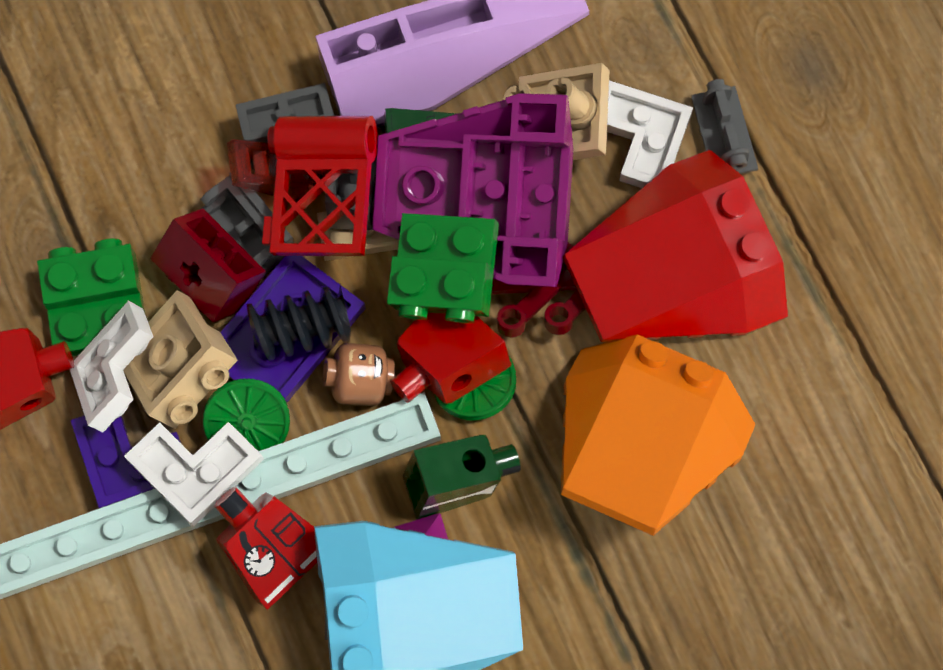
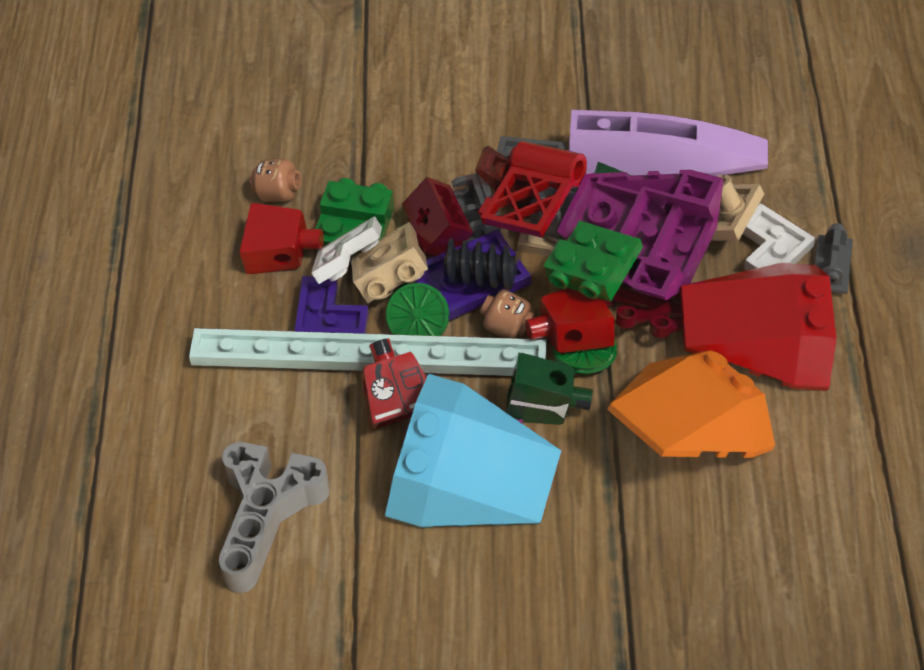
camera: 25 degrees right, 20 degrees down
white plate [124,422,264,527] -> none

